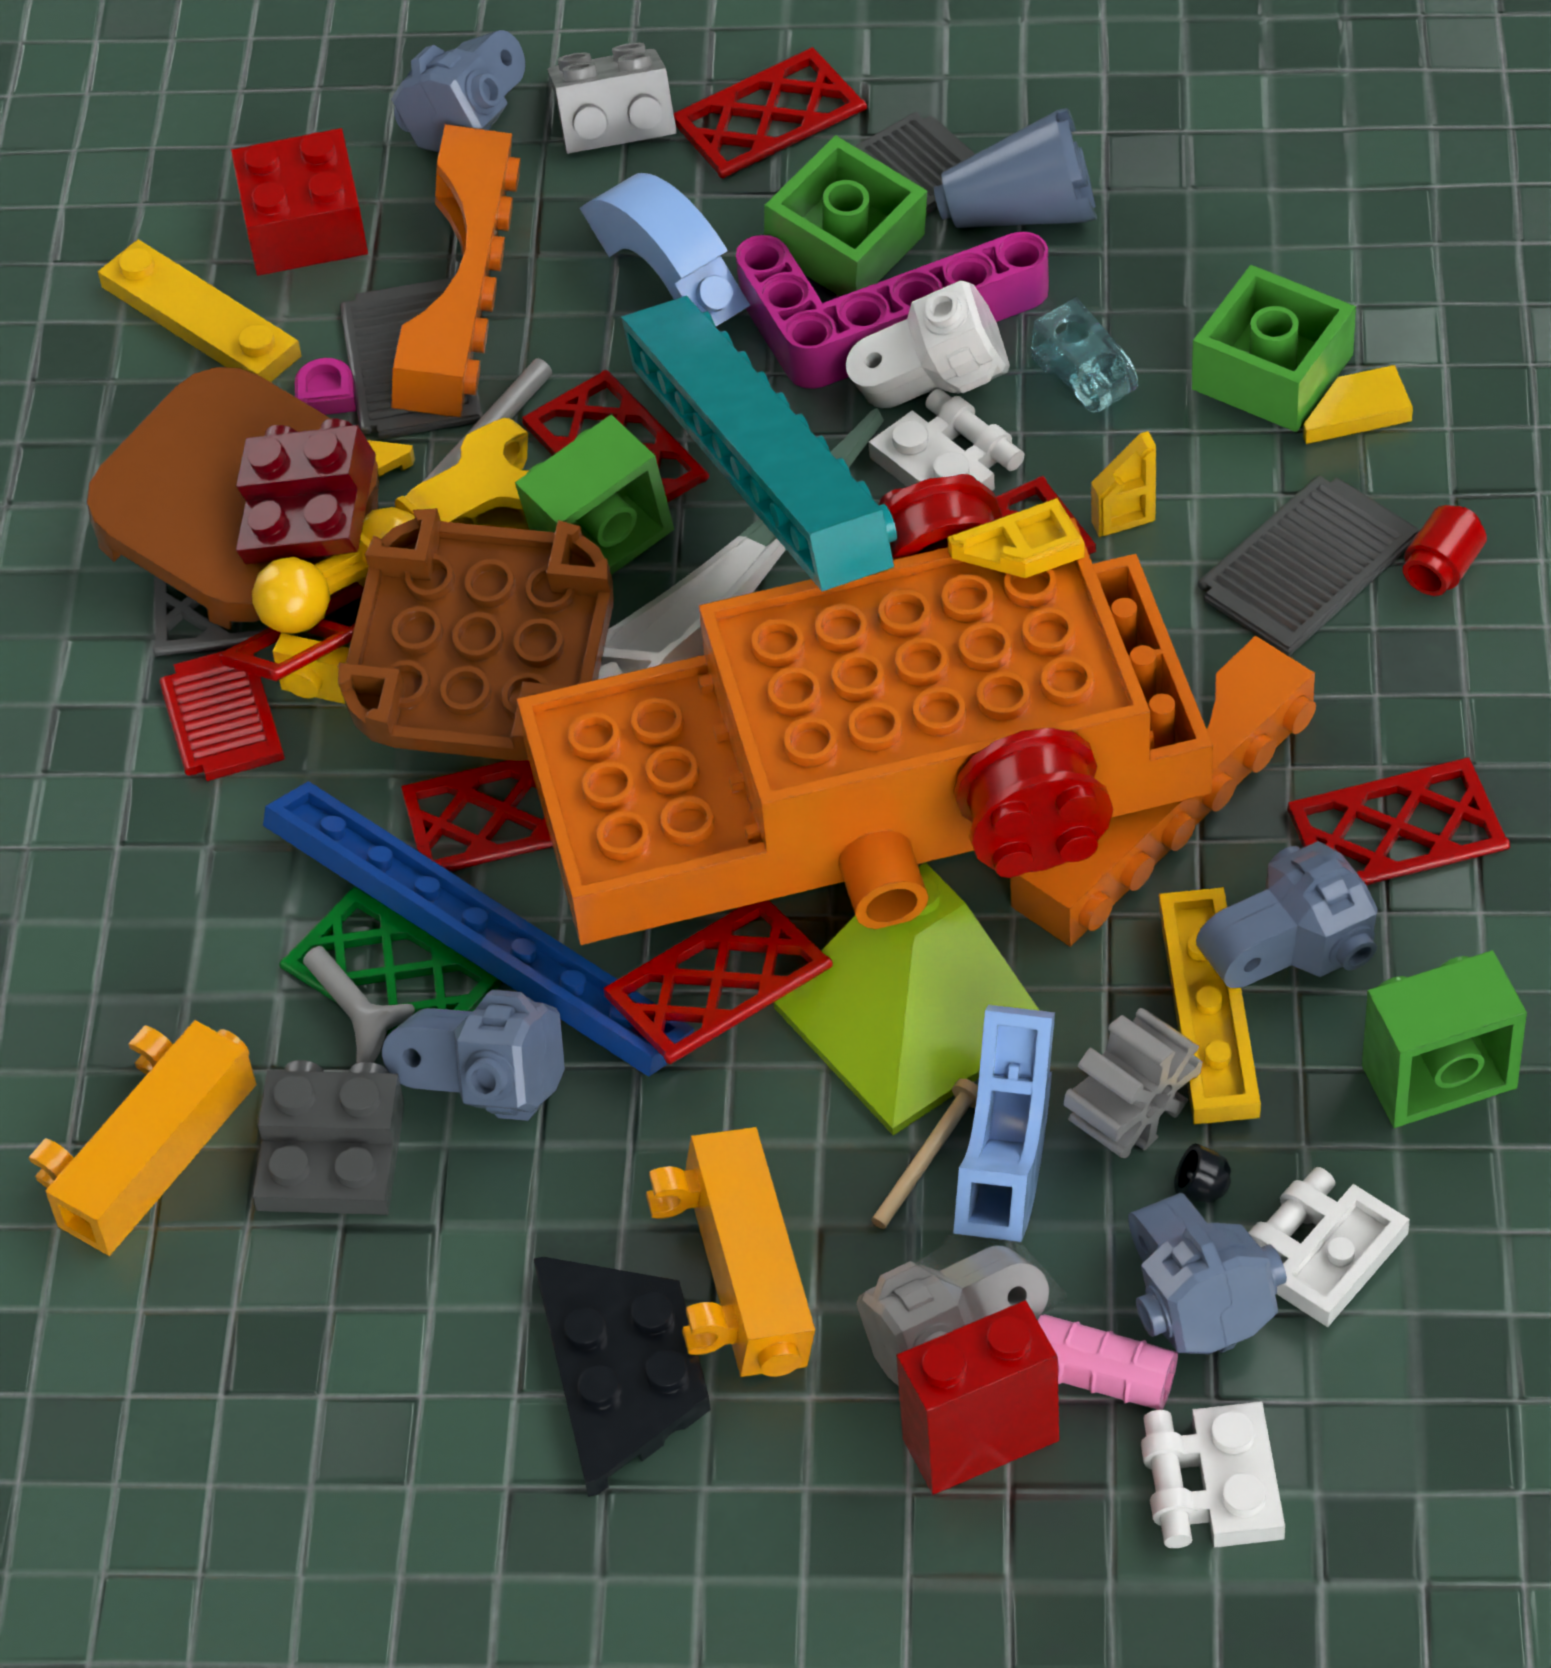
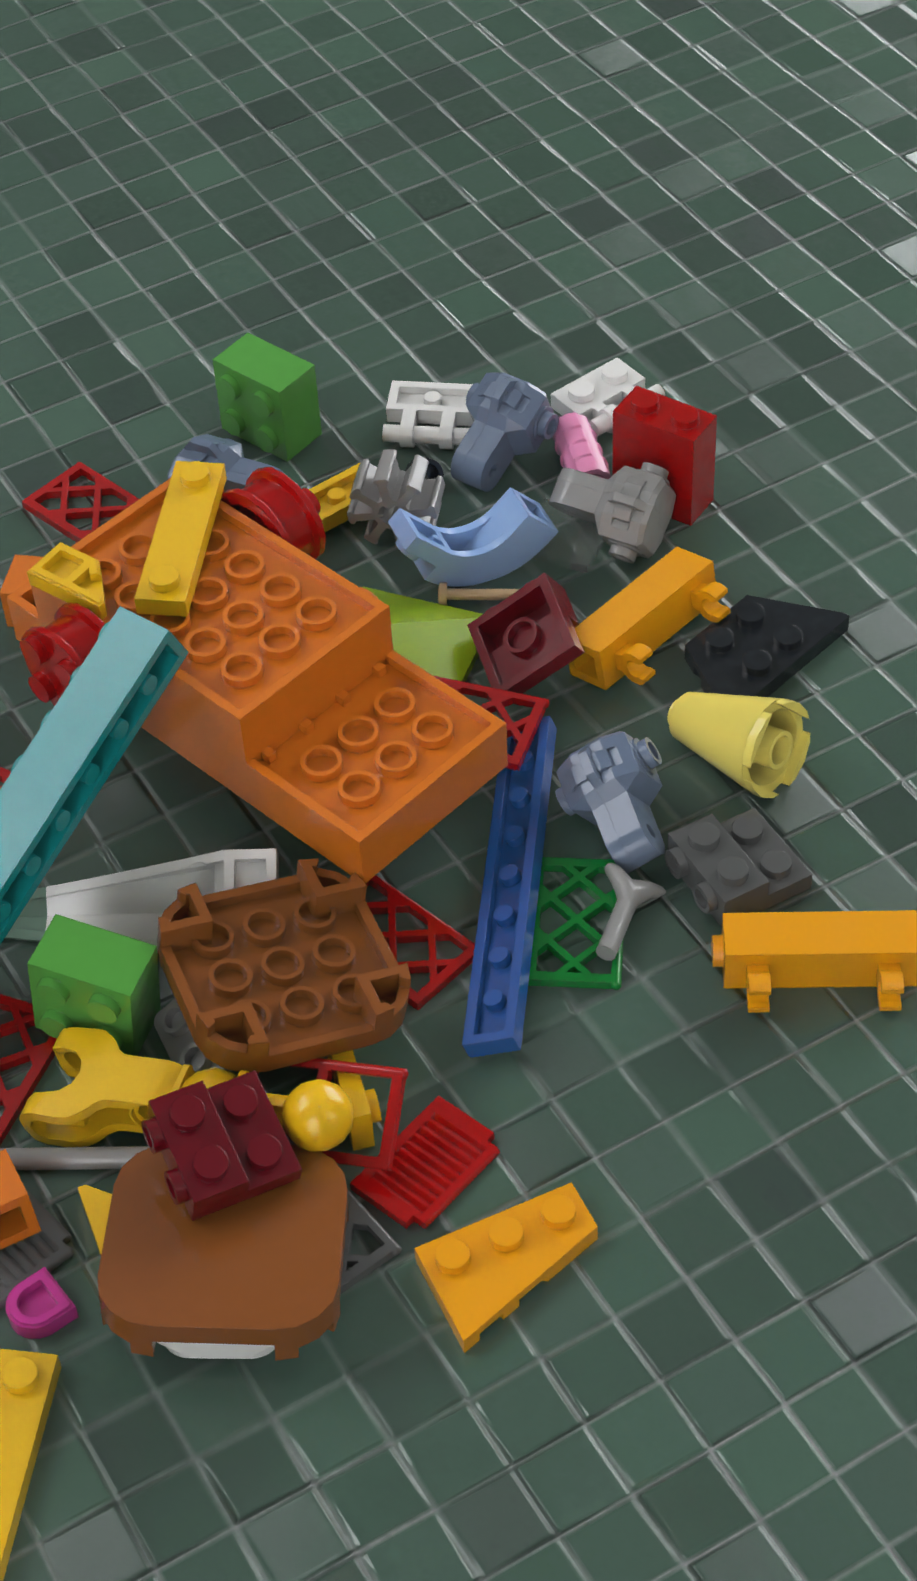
camera: 125 degrees left, 5 degrees down
none -> yellow plate [134,461,227,617]
none -> light orange wing [414,1182,598,1354]
none -> dark red plate [467,573,585,694]
none -> light yellow cone [667,692,810,798]

